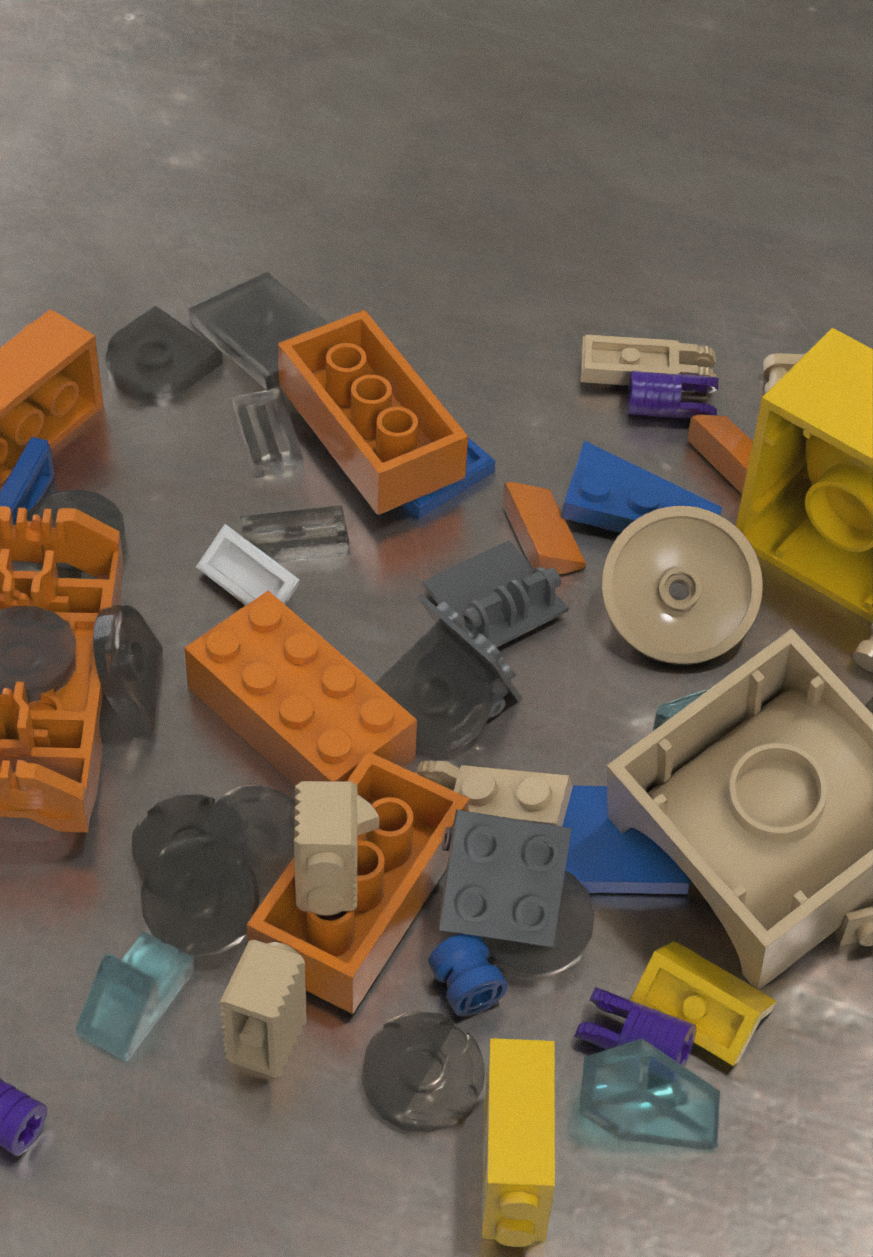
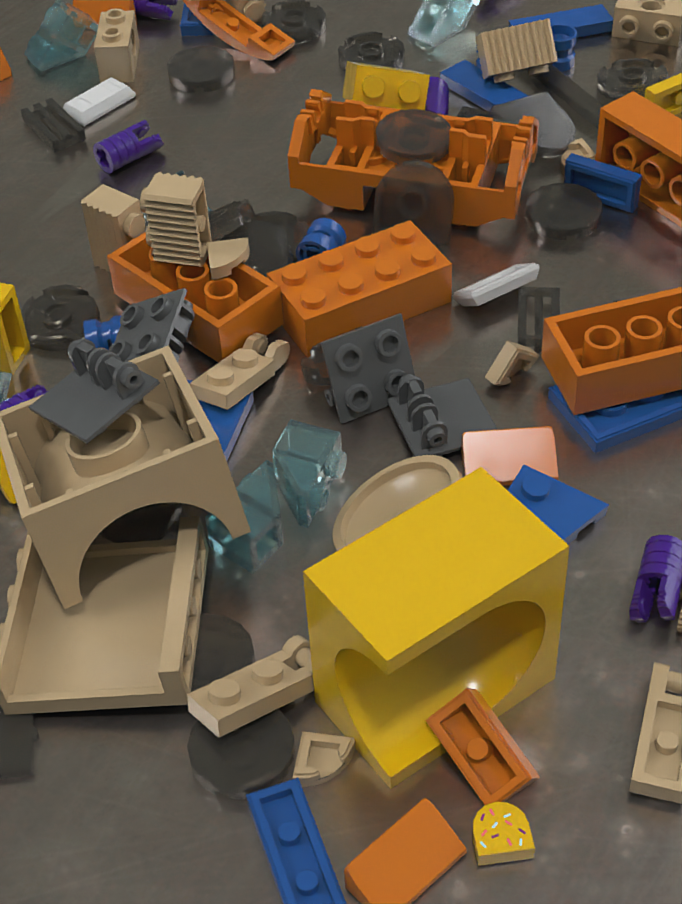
camera: 110 degrees right, 5 degrees down
orange slope [687,415,753,494] -> none
none -> dark grey hinge [29,339,160,444]
none -> clear light blue slope [272,419,347,528]
none -> blue wheel [296,218,347,261]
none -> tan tile [485,341,540,386]

